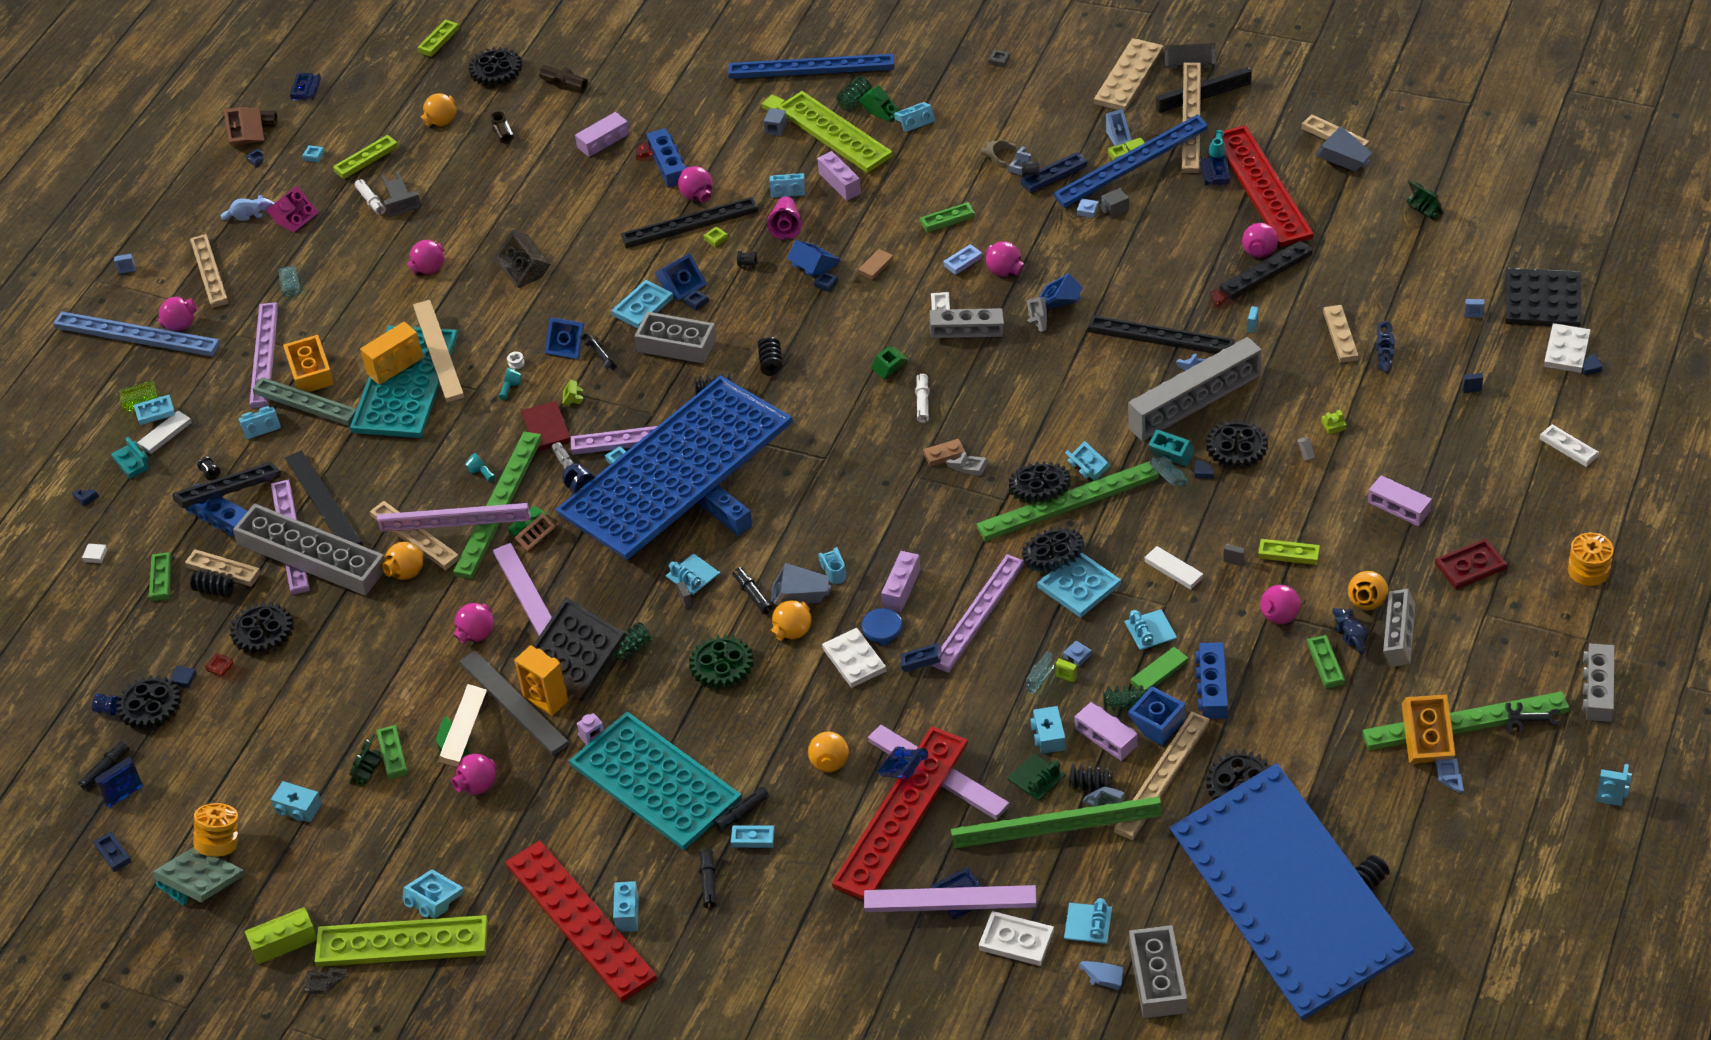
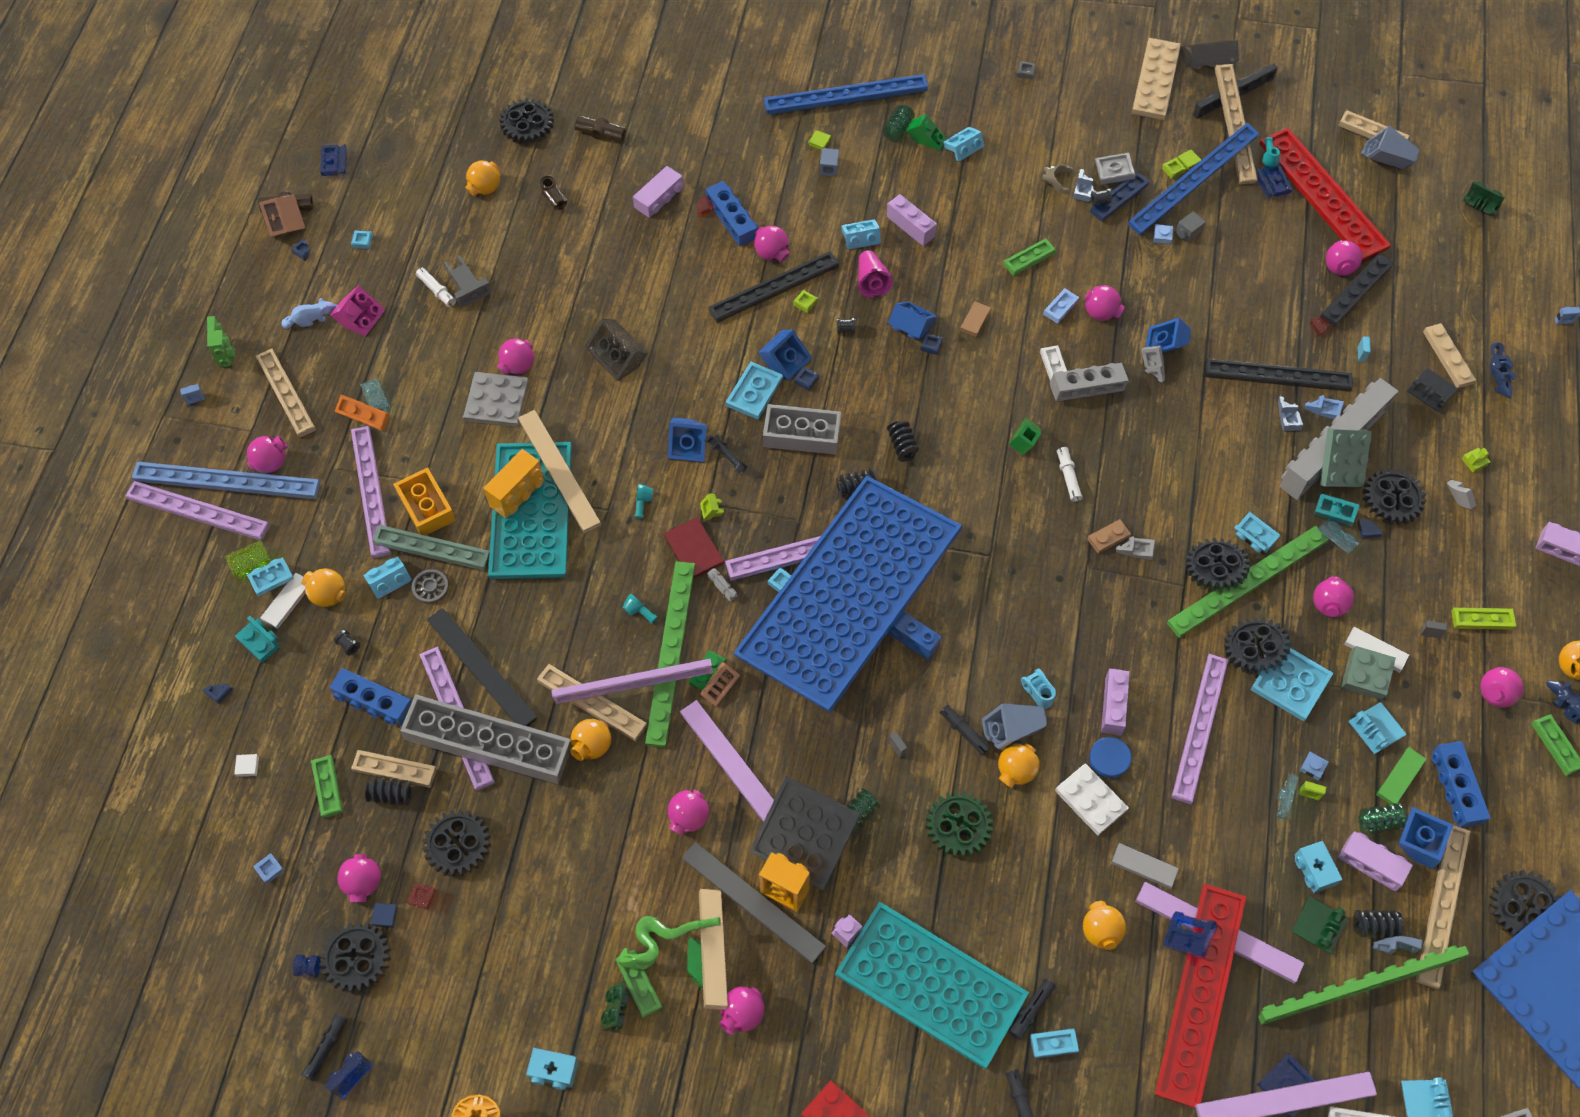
camera: 15 degrees left, 15 degrees up
black plate [173,462,281,508] -> none
lime plate [333,135,398,179] -> none
lime plate [417,19,459,57] -> none
white bush [507,352,524,369] -> none
dark blue helmet [562,463,595,495] -> none
medium azure hinge [666,553,720,596] -> none
lime plate [777,91,893,173] -> none
dark blue plate [901,643,942,672] -> none
light blue slope [1106,109,1132,146] -> none
none -> lavender tile [125,481,270,541]
none -> bright green plate [207,316,235,367]
none -> medium blue plate [253,853,284,884]
none -> light orange brick [301,568,346,607]
none -> orange tile [335,395,390,431]
none -> dark pink brick [337,854,381,902]
none -> flat silver wheel [412,569,449,604]
none -> light grey plate [463,372,529,427]
none -> bright green animal [618,916,721,970]
none -> light grey tile [1095,153,1135,185]
none -> light grey tile [1111,843,1179,889]
none -> sand blue slope [1278,397,1303,431]
none -> dark pink brick [1313,577,1354,617]
none -> sand green plate [1320,428,1372,487]
none -> sand green brick [1341,646,1396,700]
none -> black hinge [1407,368,1458,412]

